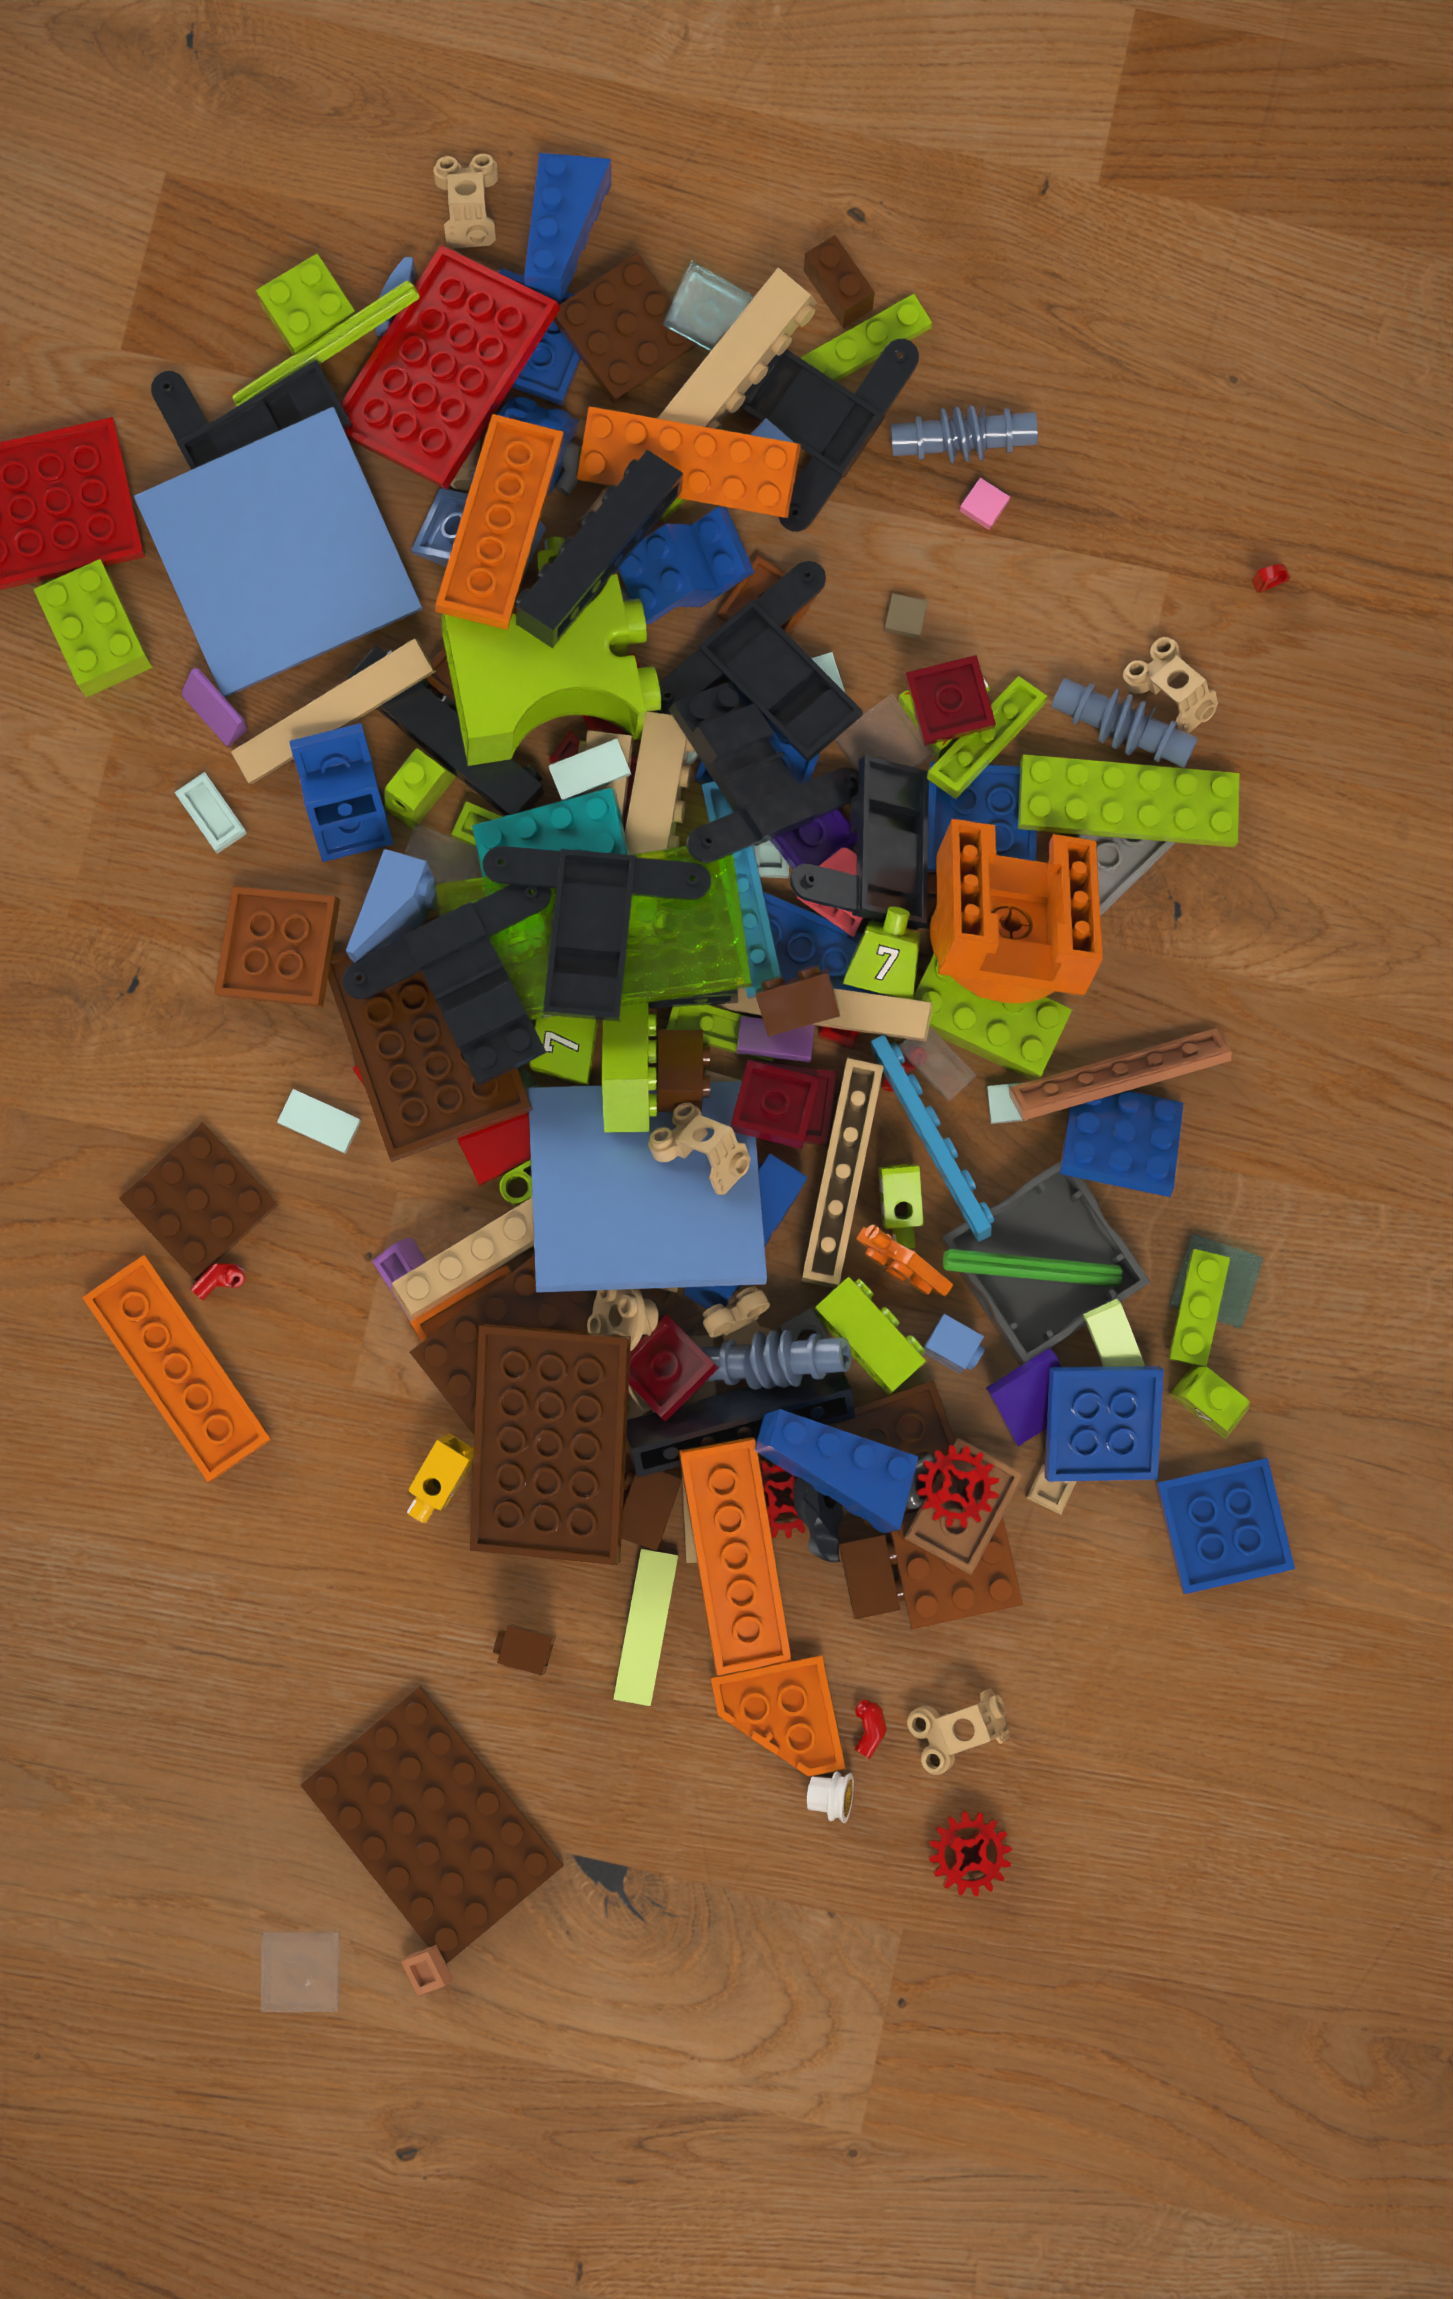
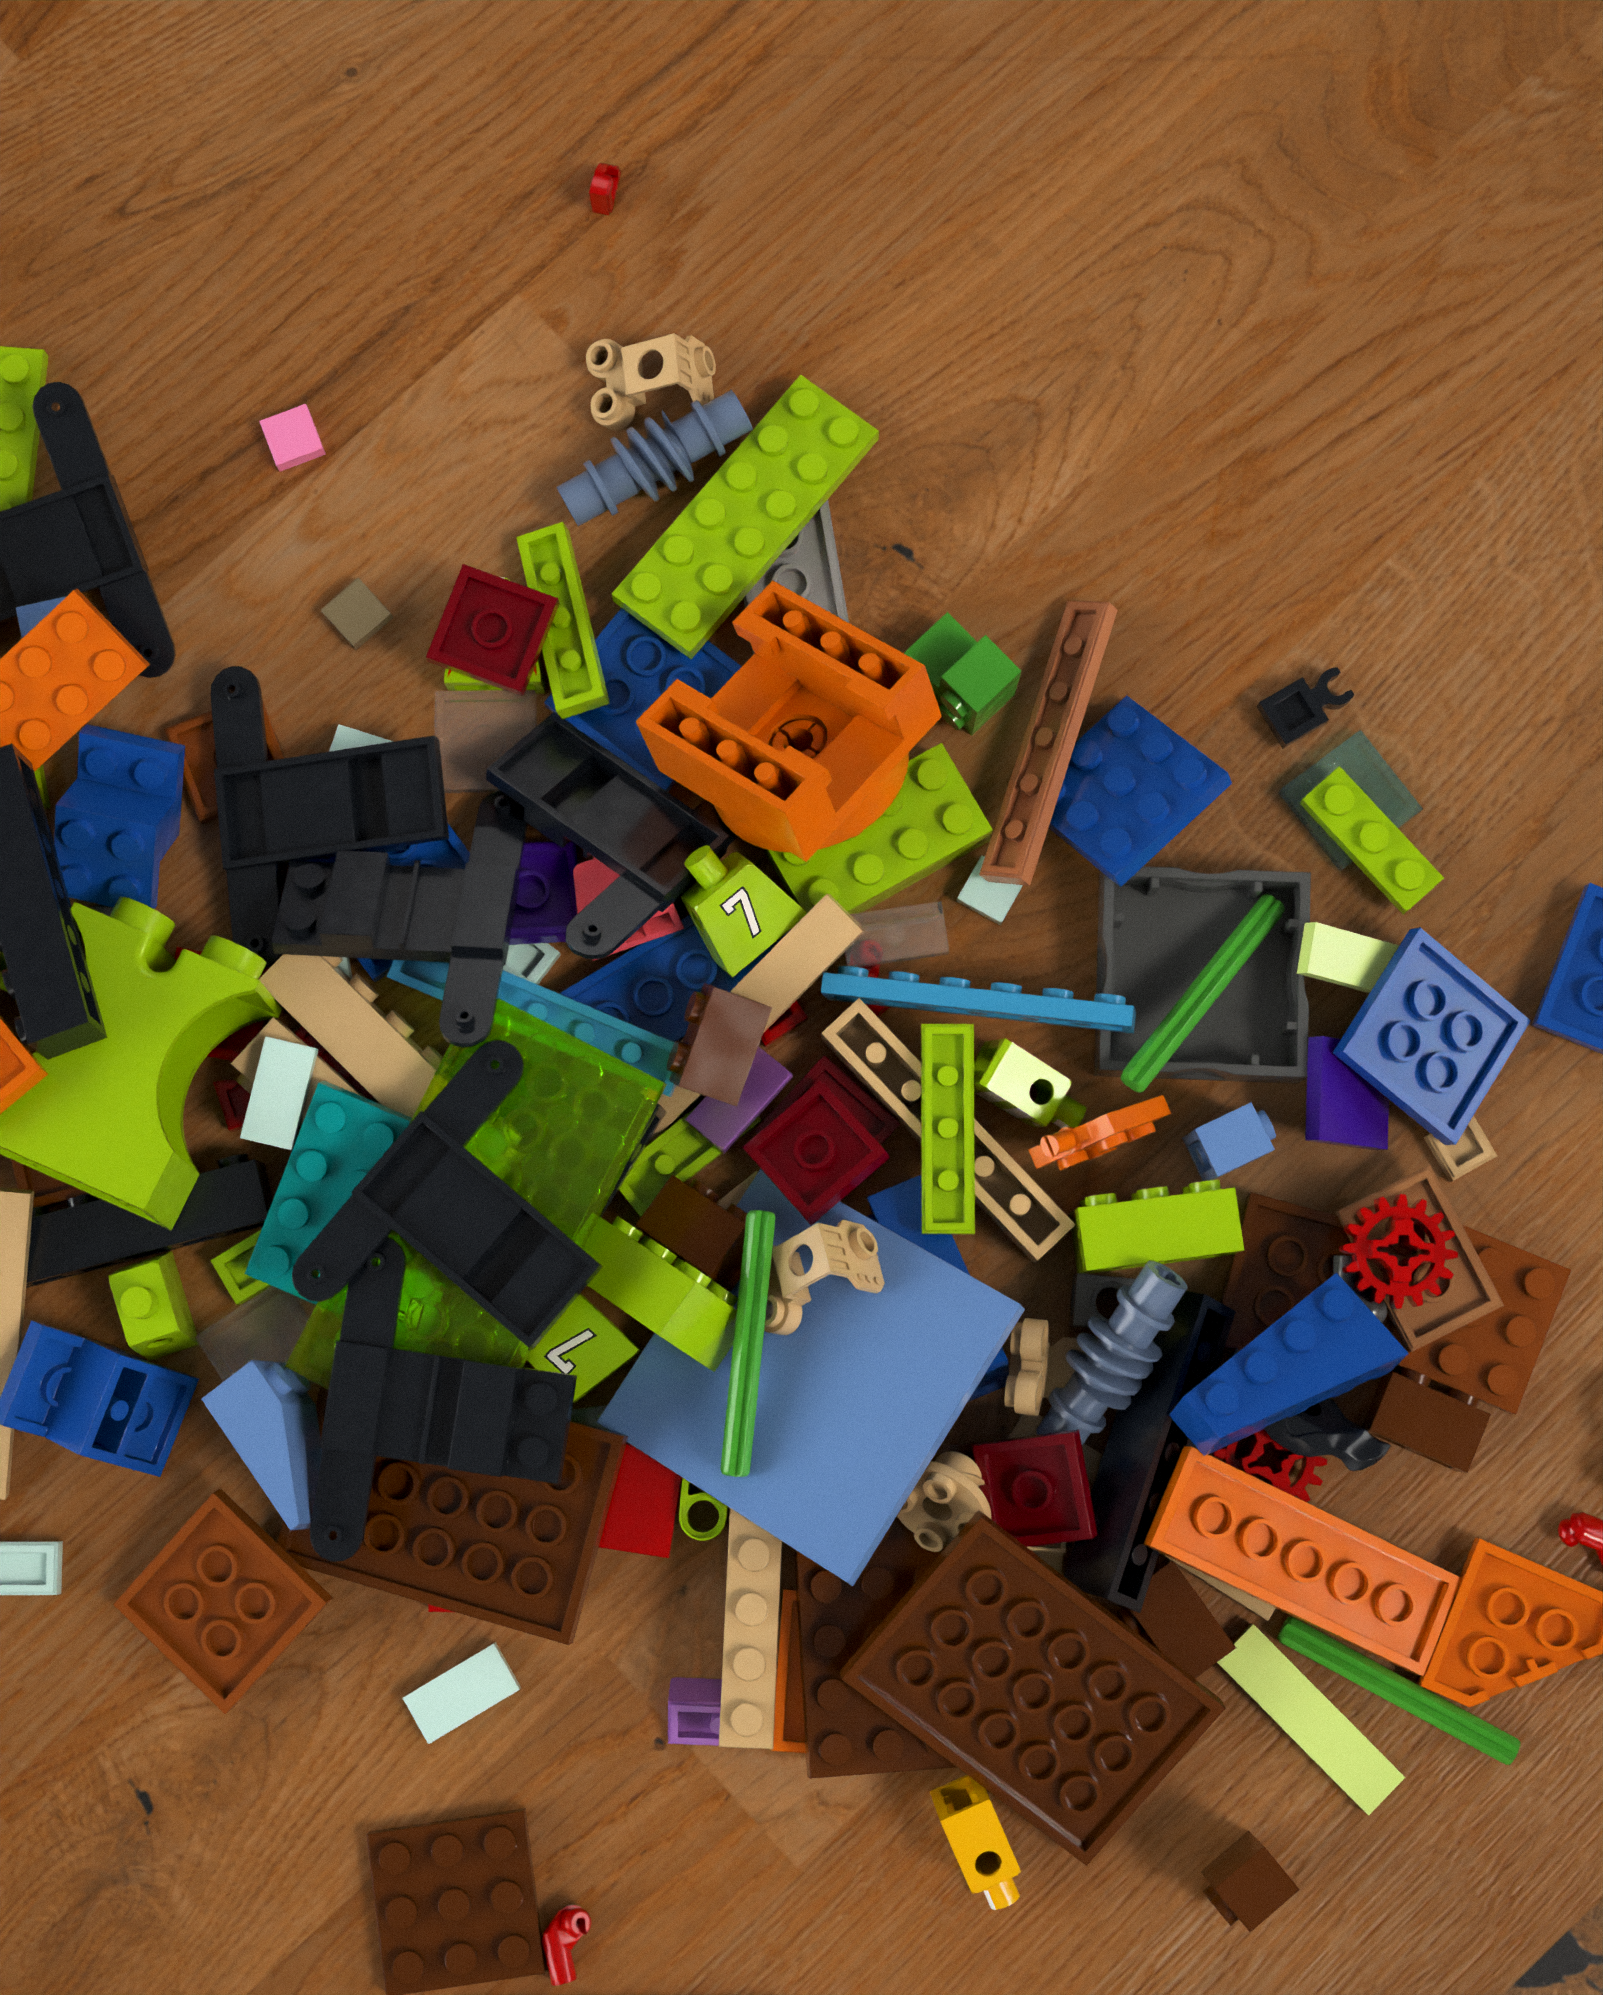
camera: 50 degrees left, 0 degrees up
sand blue piece [890,405,1038,464] -> none
lime torso [1169,1365,1250,1439] -> none
none -> bright green axle [720,1210,776,1477]
none -> bright green brick [904,612,1021,736]
none -> lime tile [921,1024,975,1235]
none -> black plate [1257,667,1355,749]
none -> bright green axle [1277,1617,1521,1765]

